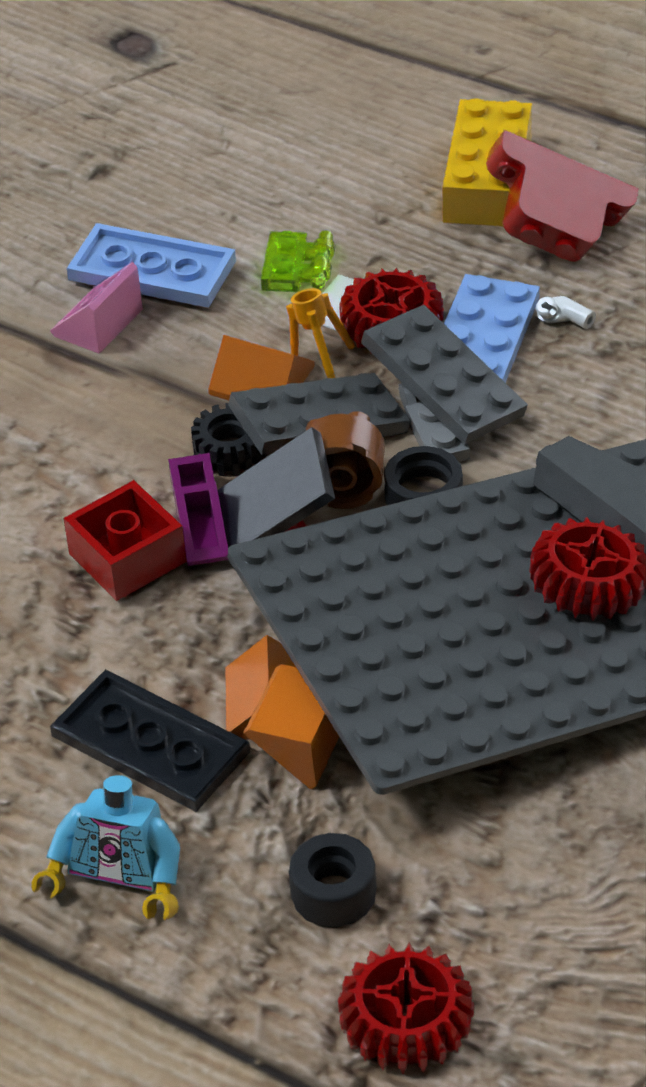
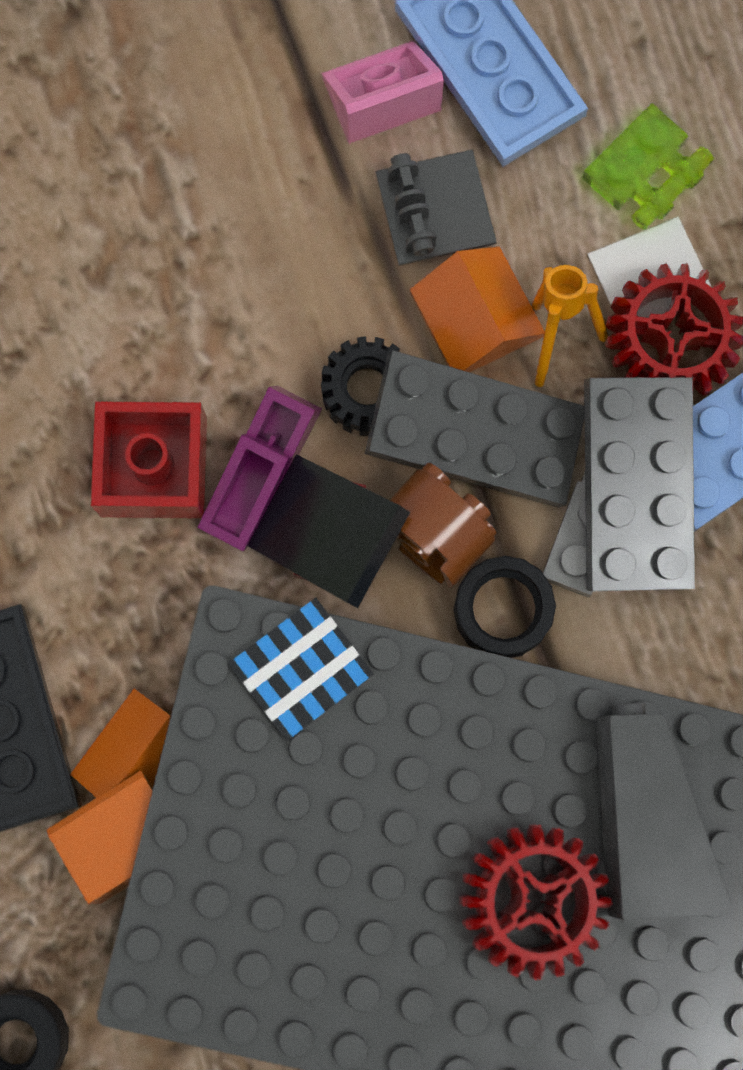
camera: 35 degrees right, 35 degrees up
none -> sticker [228,598,374,741]
none -> dark grey hinge [376,149,497,266]

